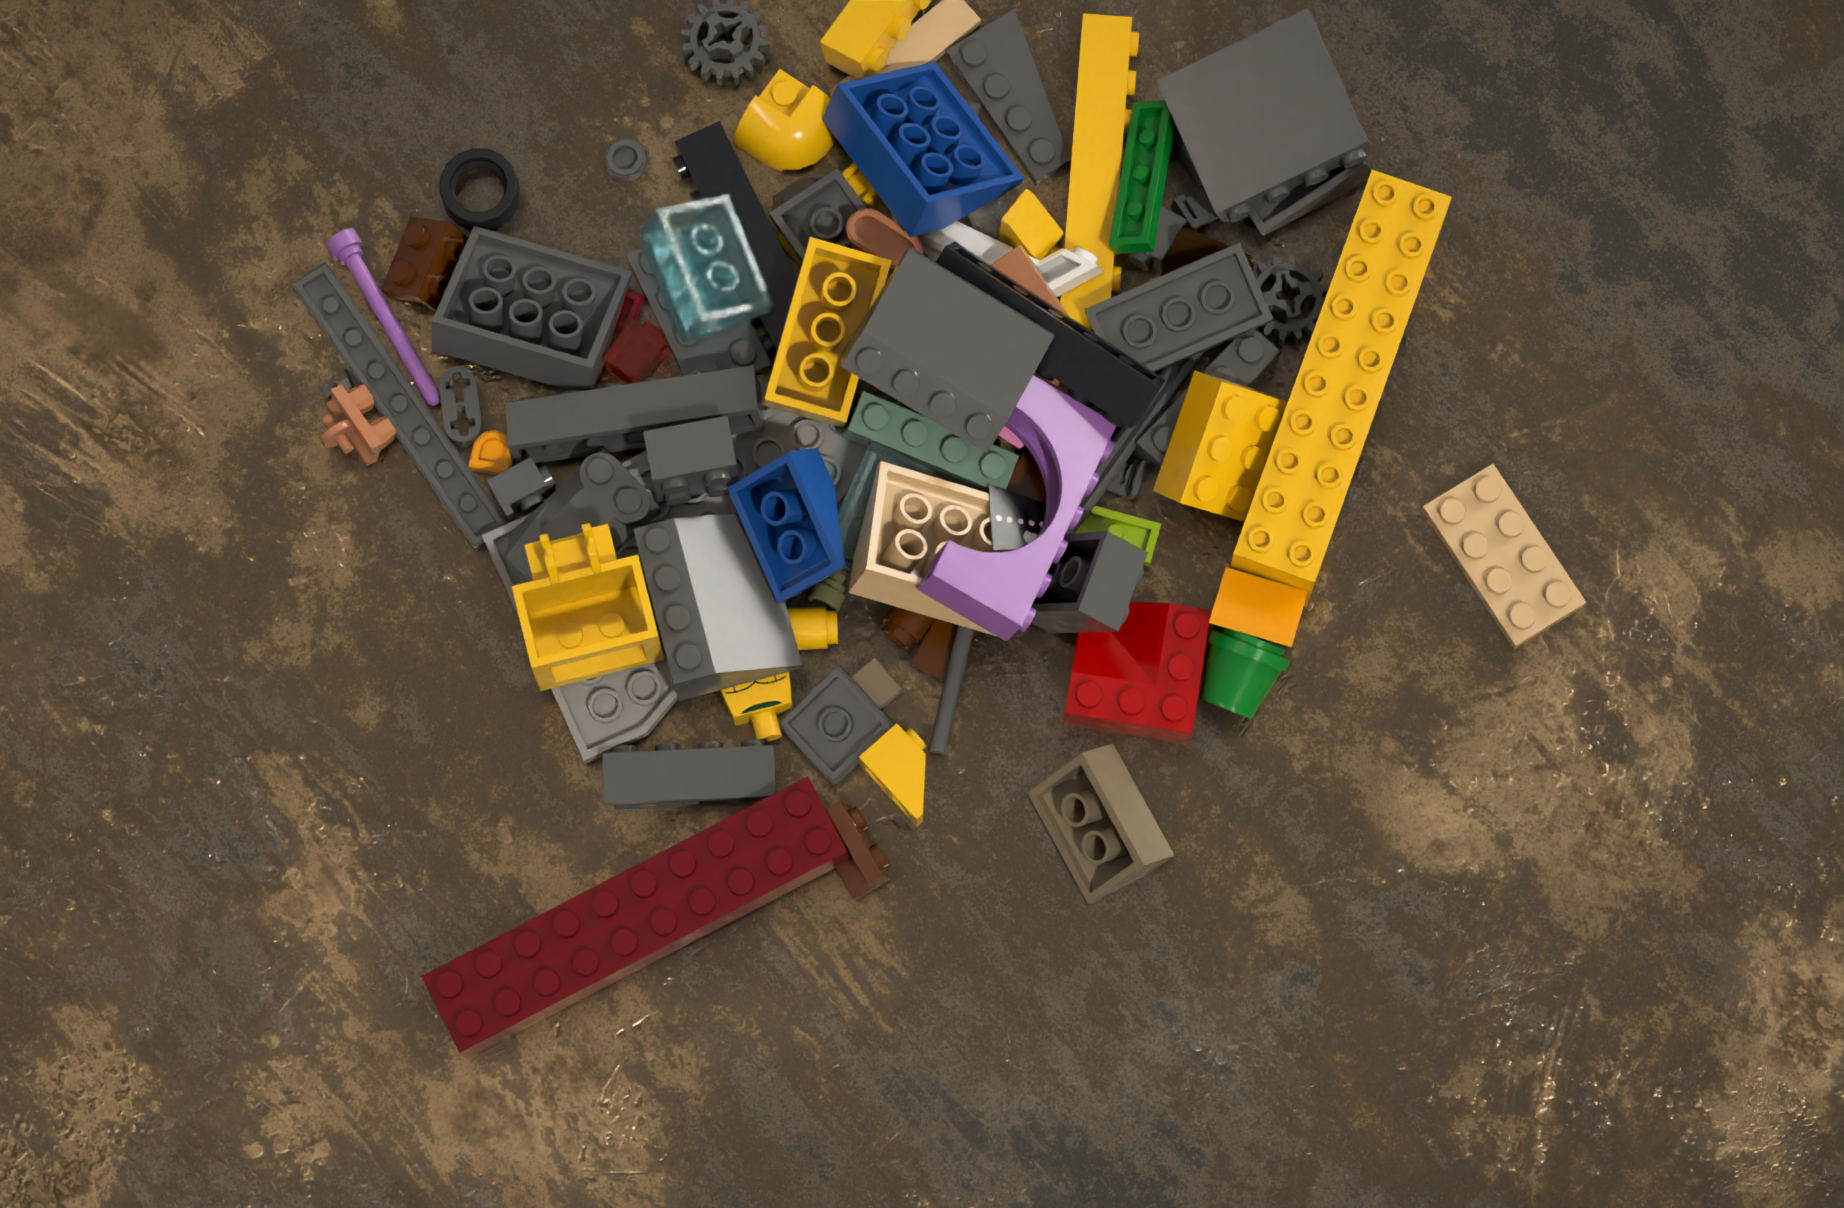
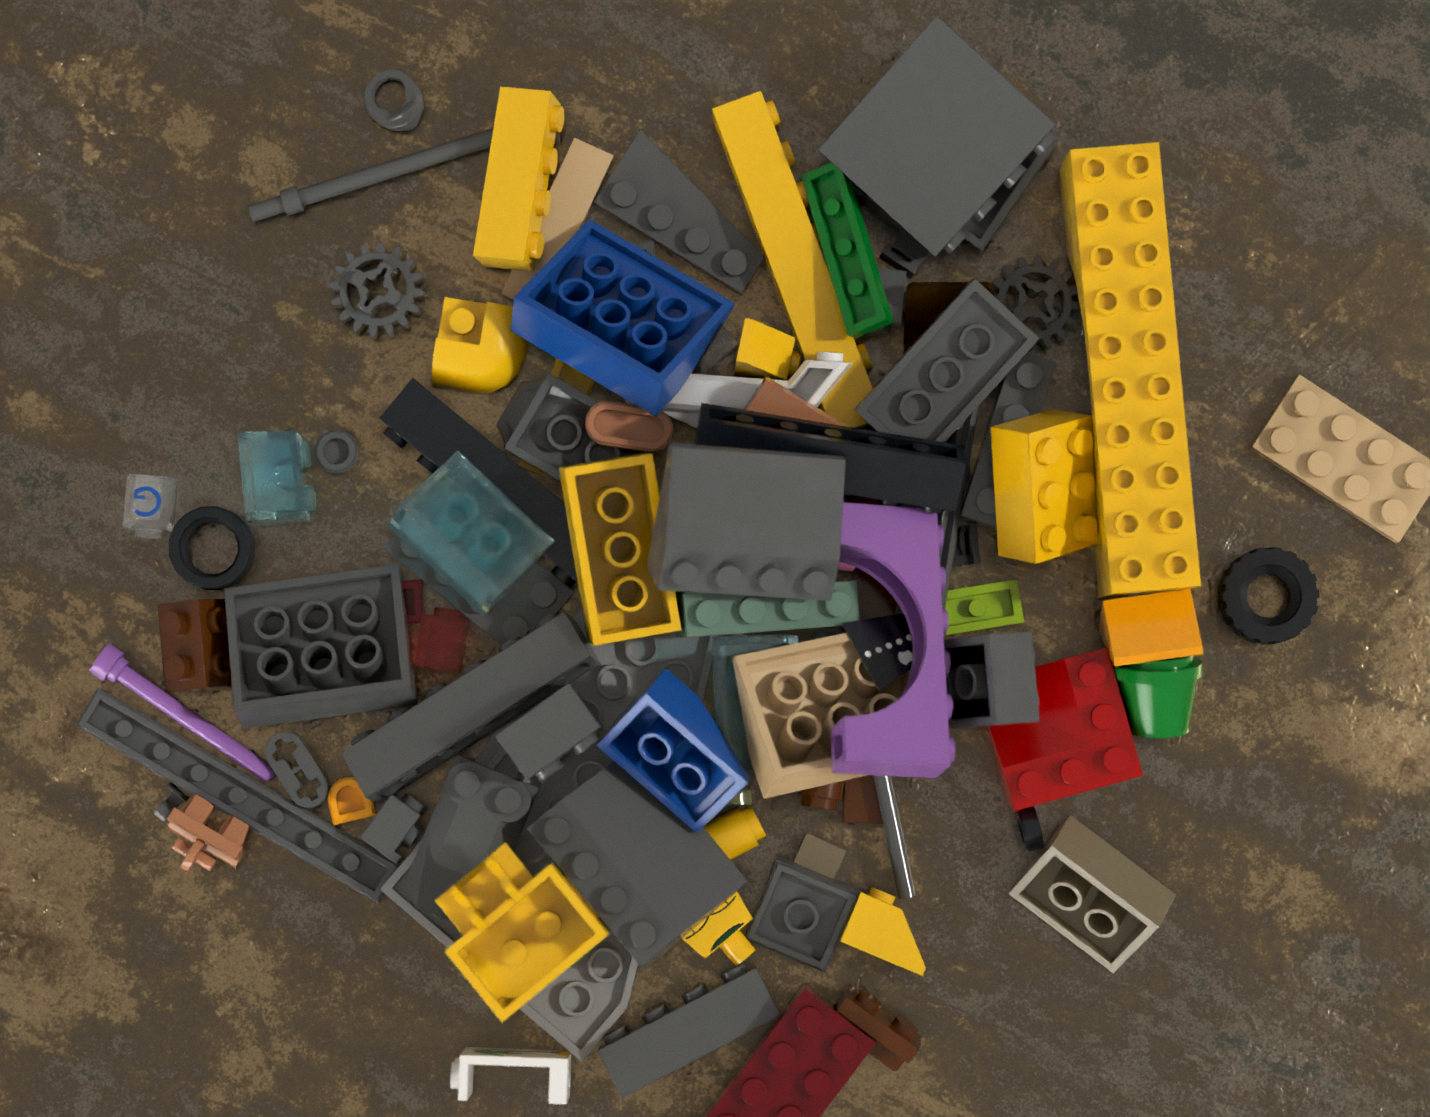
camera: 30 degrees left, 10 degrees up
none -> clear brick [123,474,178,540]
none -> clear light blue slope [237,431,316,528]
none -> white panel [450,1047,572,1104]
none -> black tile [1016,806,1044,852]
none -> black tyre [1217,547,1320,645]

